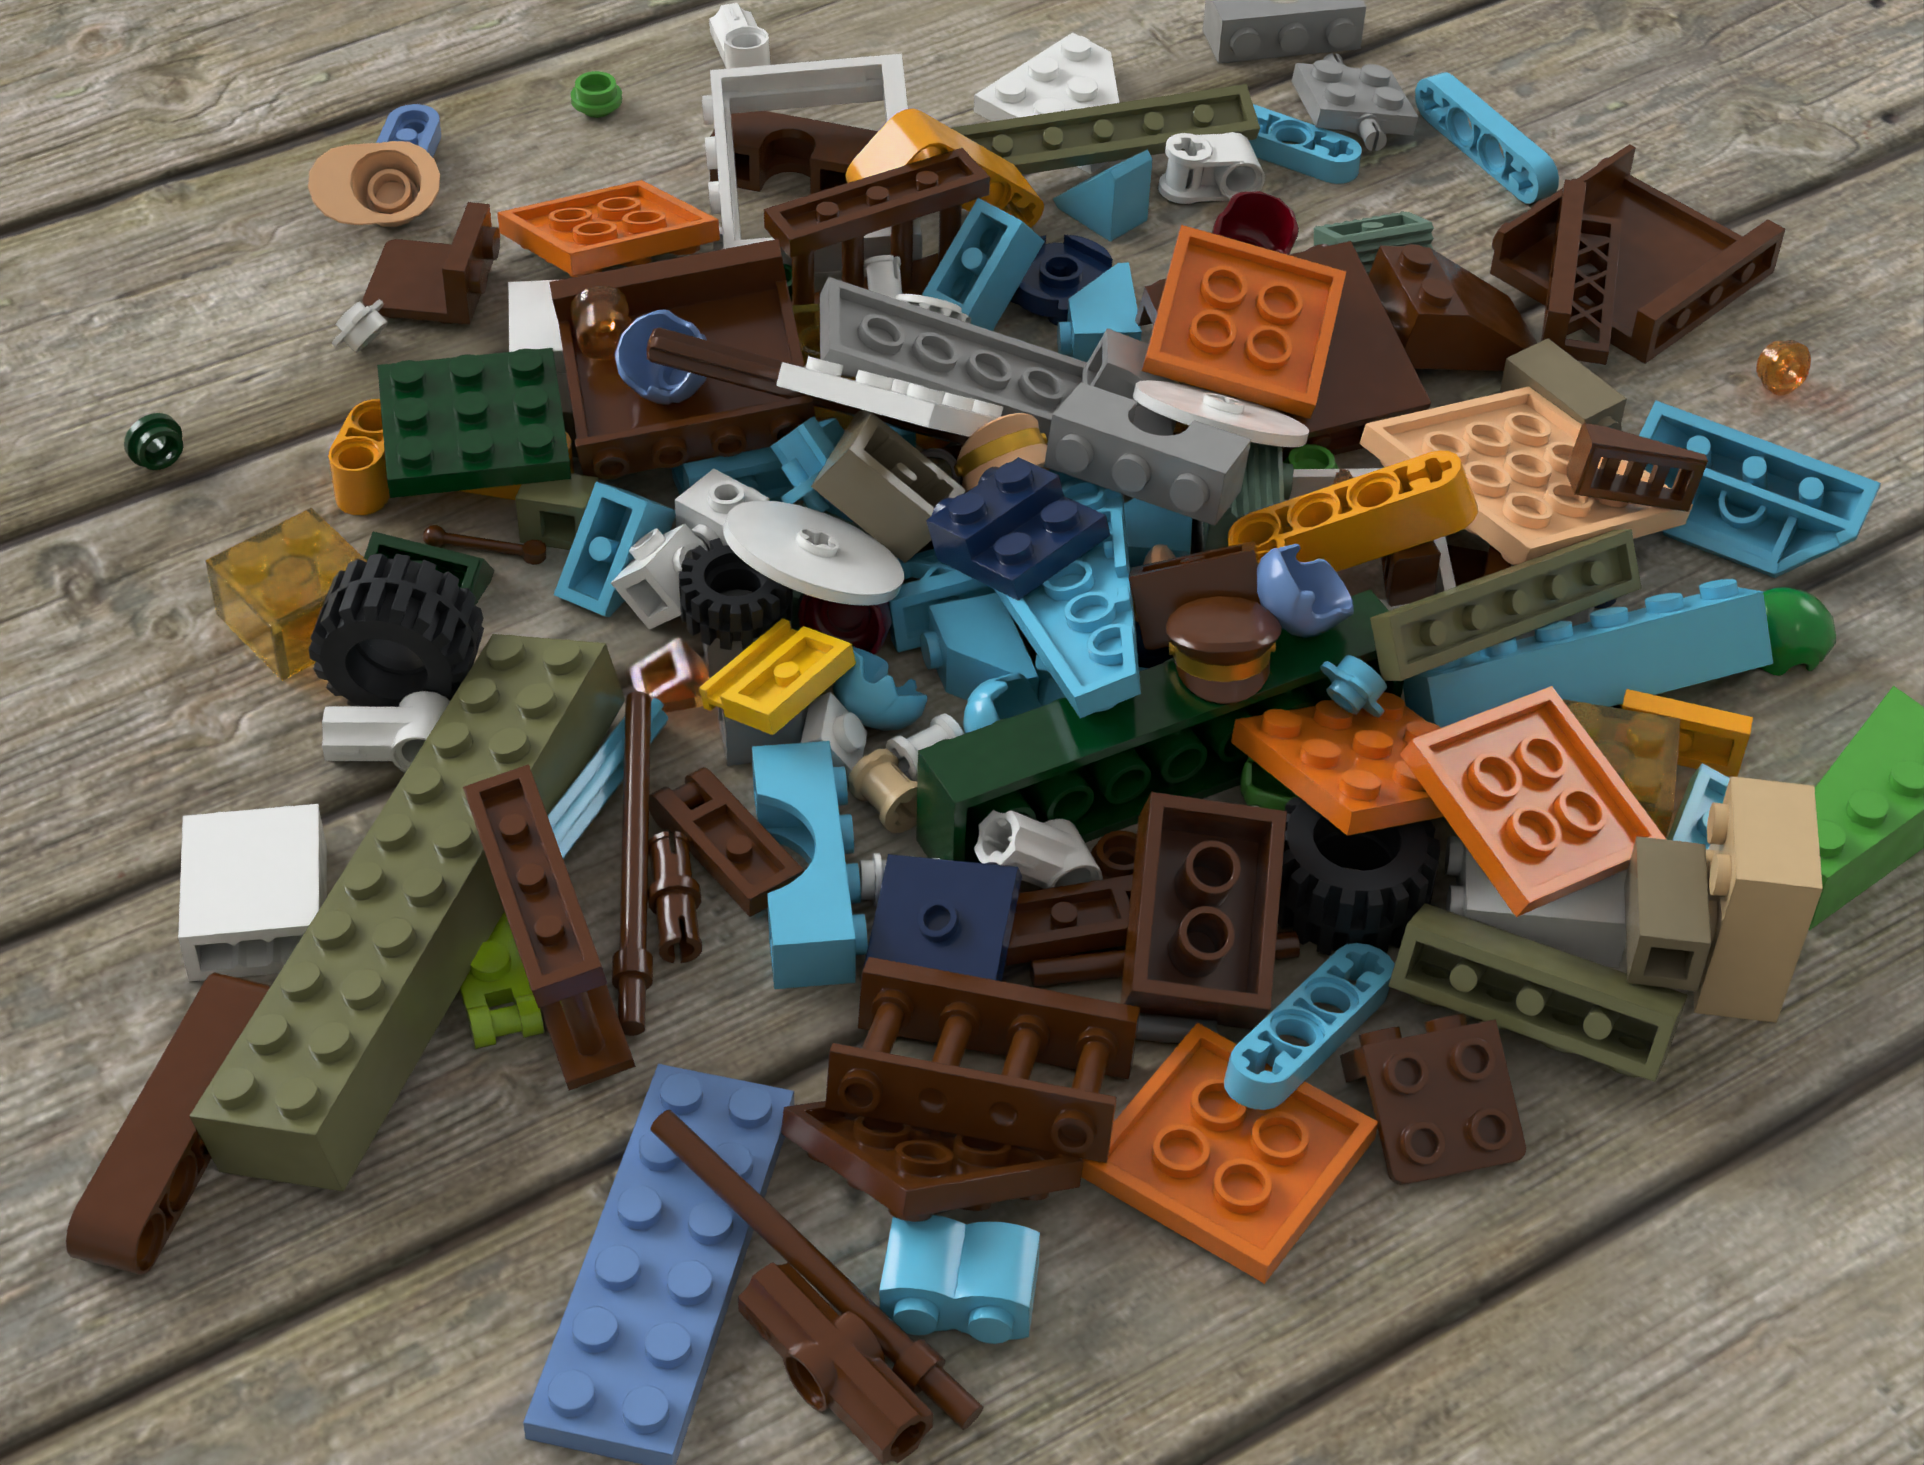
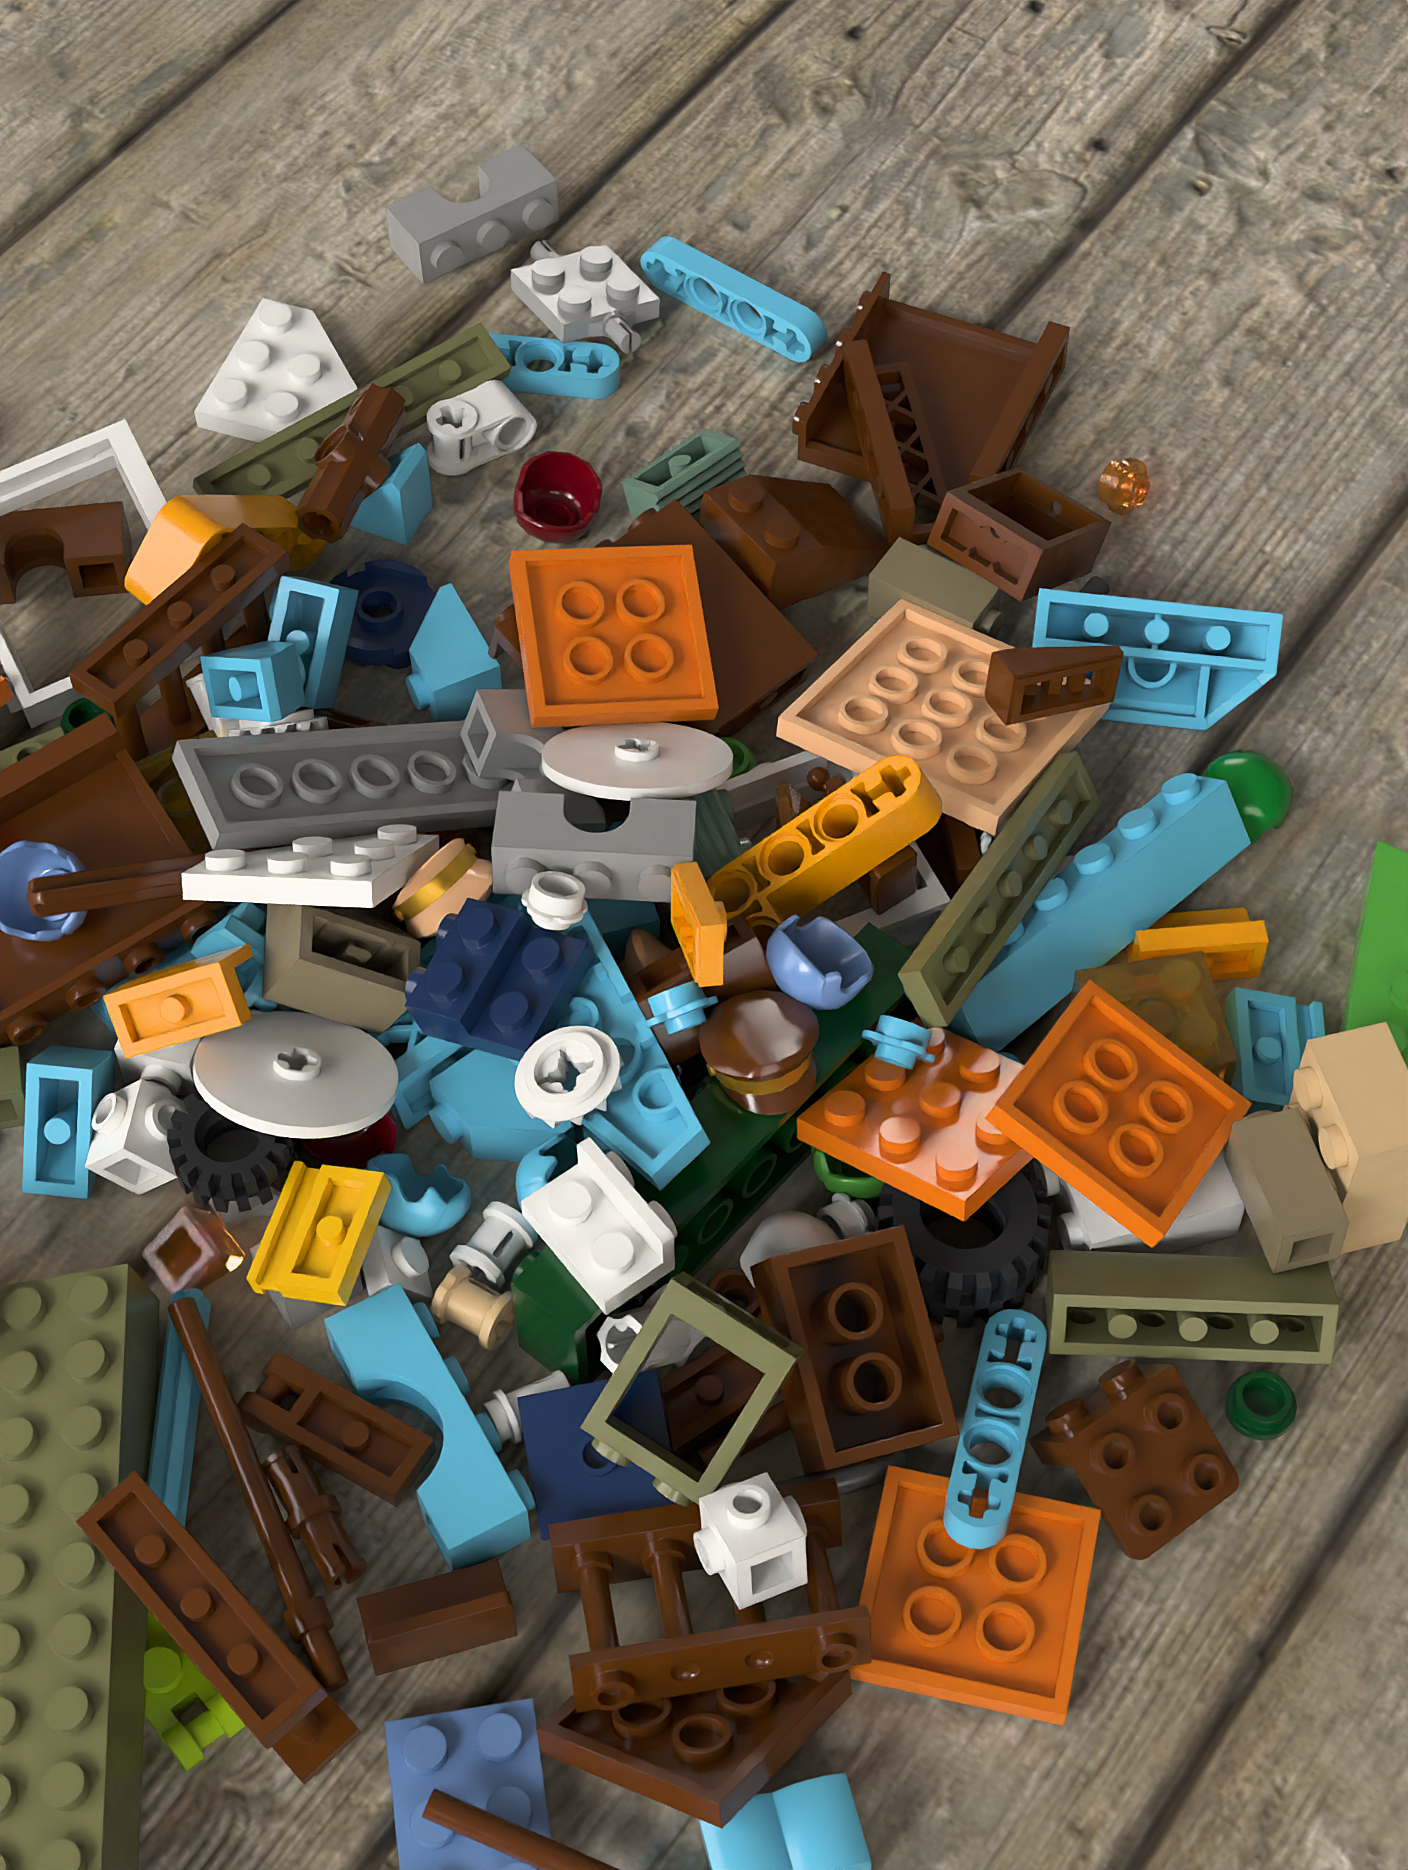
camera: 20 degrees left, 10 degrees up
none -> light orange panel [103,943,253,1059]
none -> medium azure slope [200,641,306,722]
none -> reddish brown piece [294,383,407,544]
none -> reddish brown panel [356,1559,518,1676]
none -> white gear [514,1026,625,1129]
none -> white plate [521,871,588,930]
none -> white bracket [521,1137,677,1315]
none -> olive window [580,1271,805,1507]
none -> medium azure plate [645,981,718,1035]
none -> light orange plate [671,862,727,987]
none -> white brick [693,1472,807,1610]
none -> reddish brown window [927,467,1112,602]
none -> dark green plate [1225,1371,1297,1441]

